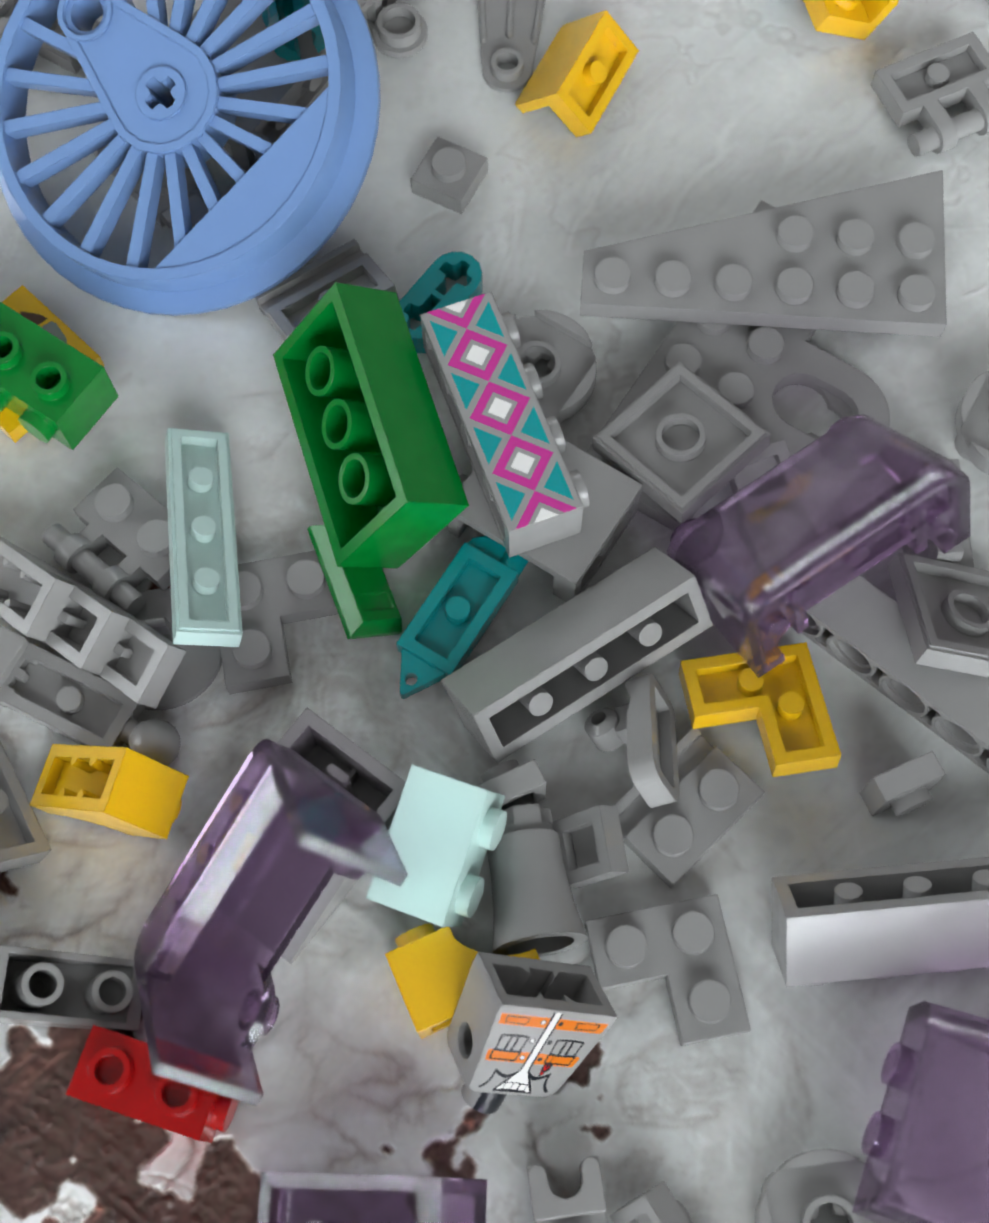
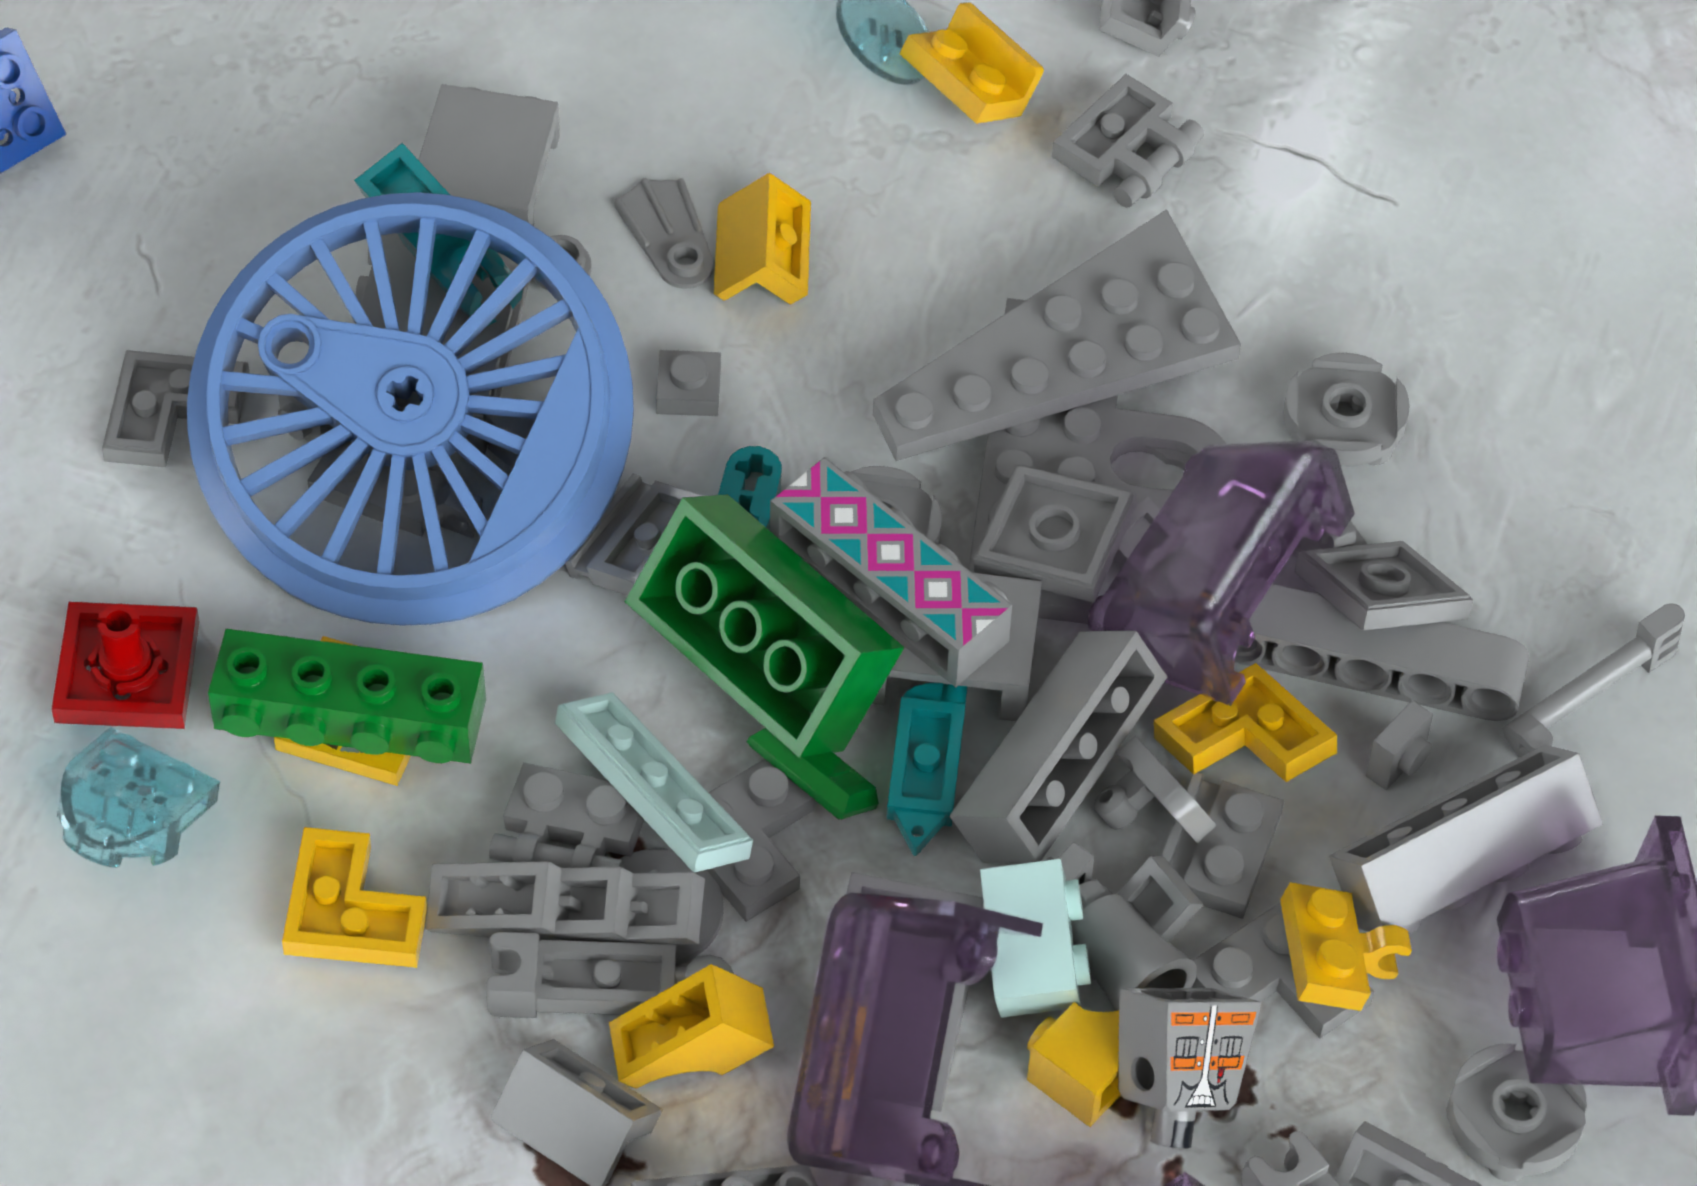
camera: 30 degrees left, 15 degrees down
none -> yellow plate [1280,882,1412,1011]

